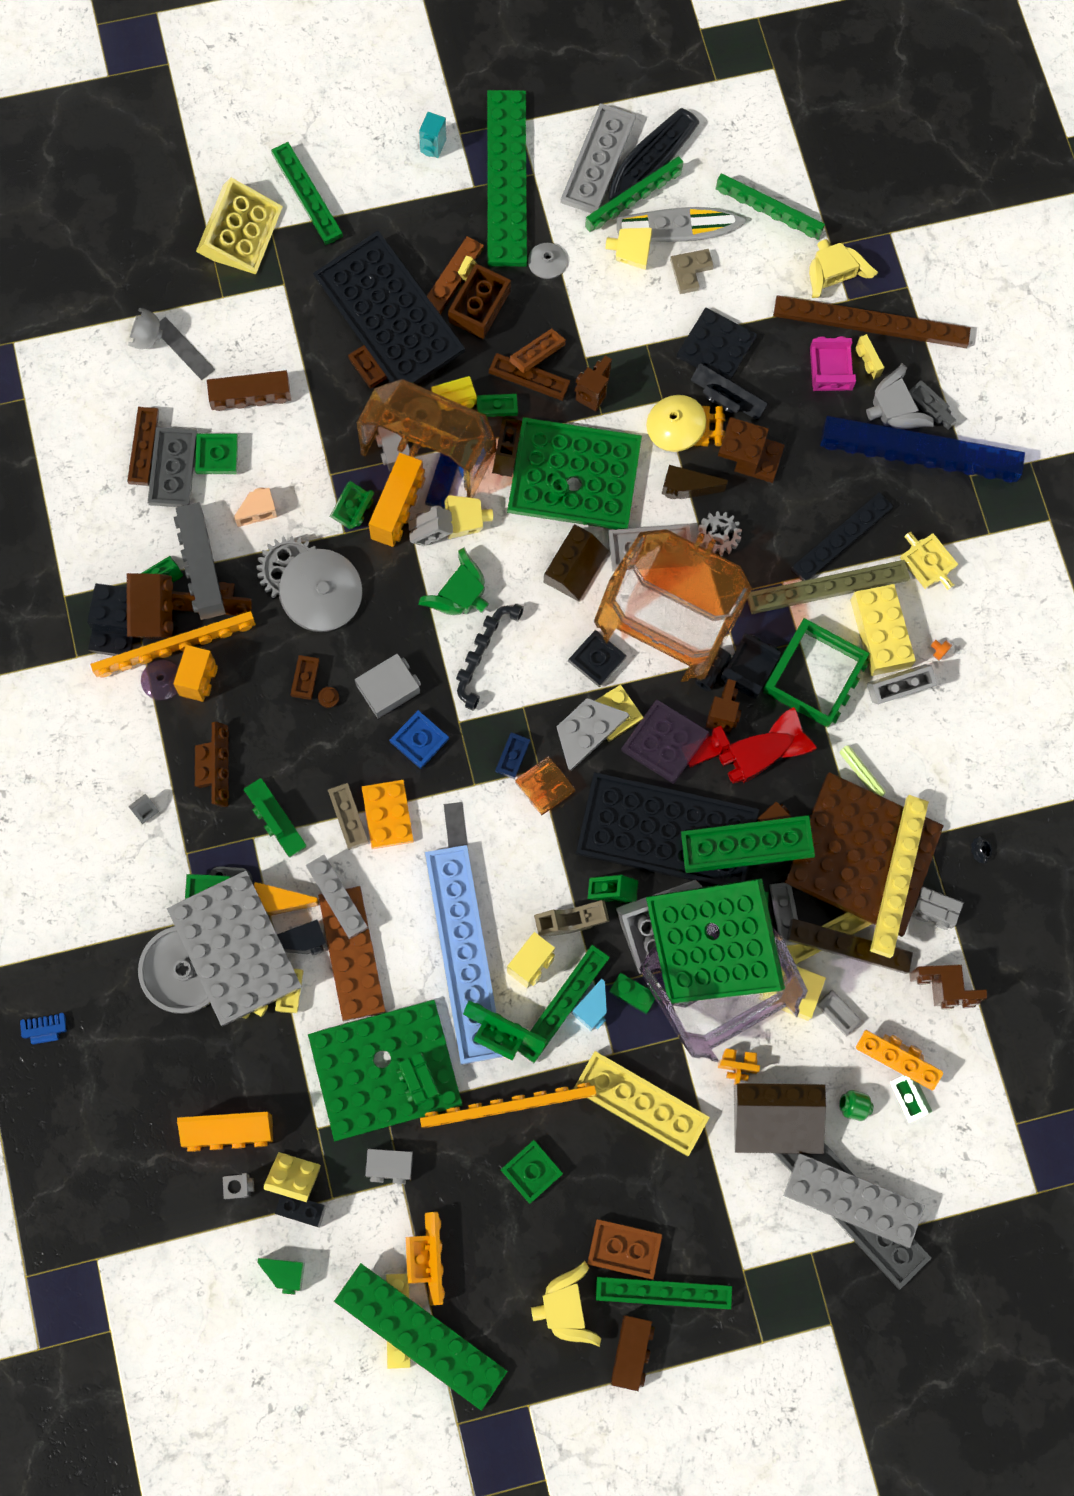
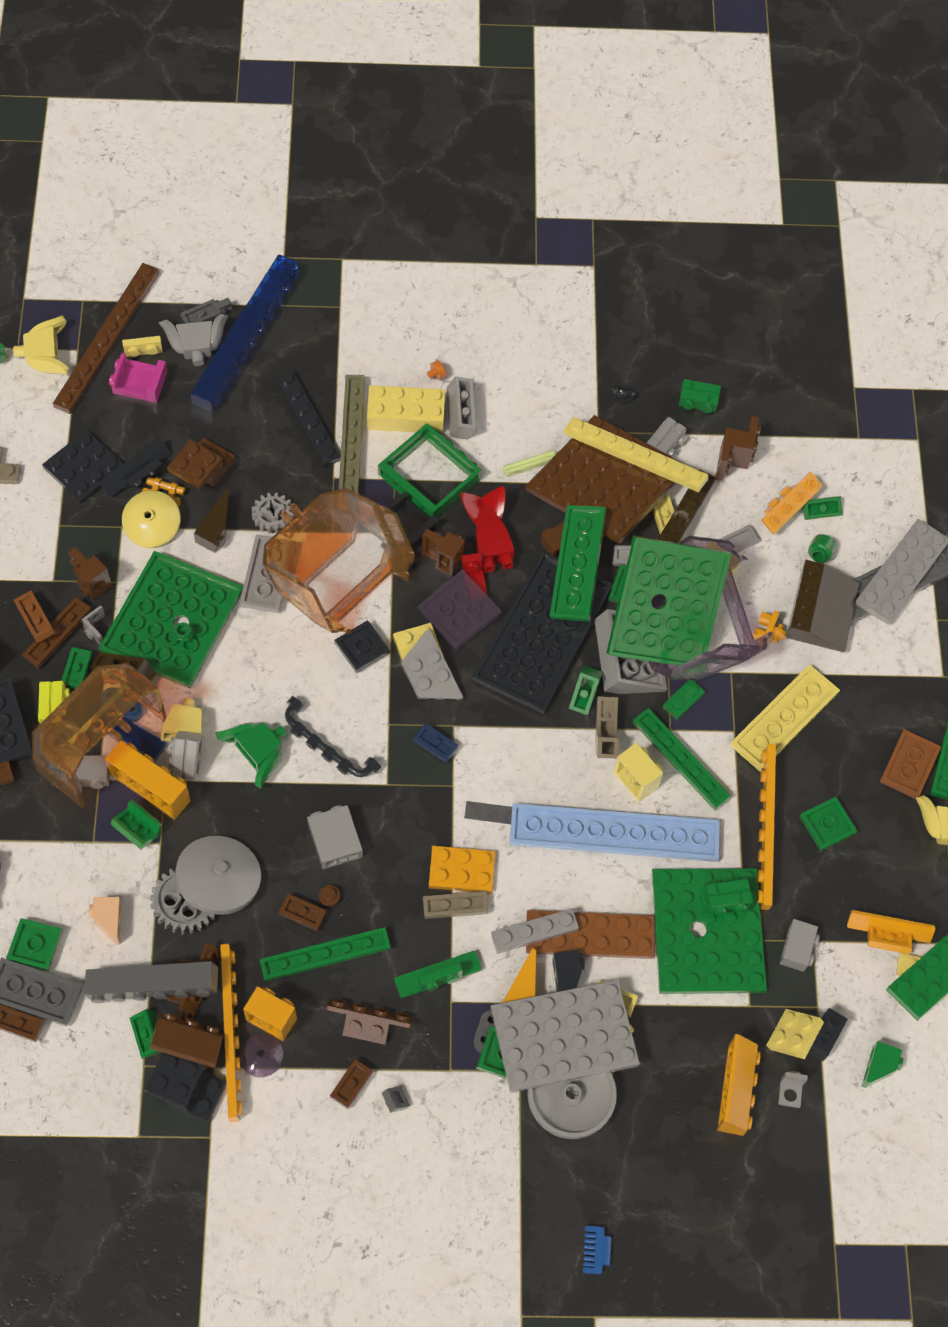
camera: 75 degrees left, 10 degrees down
blue plate [390,710,449,769] -> none
green bracket [463,1001,547,1061] -> none
clear orange slope [515,756,575,815] -> none
dark brown slope [543,524,609,602] -> none
medium azure slope [572,979,607,1031] -> none
light yellow plate [900,532,958,590] -> none
none -> light grey bracket [82,605,105,645]
none -> green plate [260,927,391,982]
none -> reddish brown plate [330,1059,373,1109]
none -> green brick [678,379,721,413]

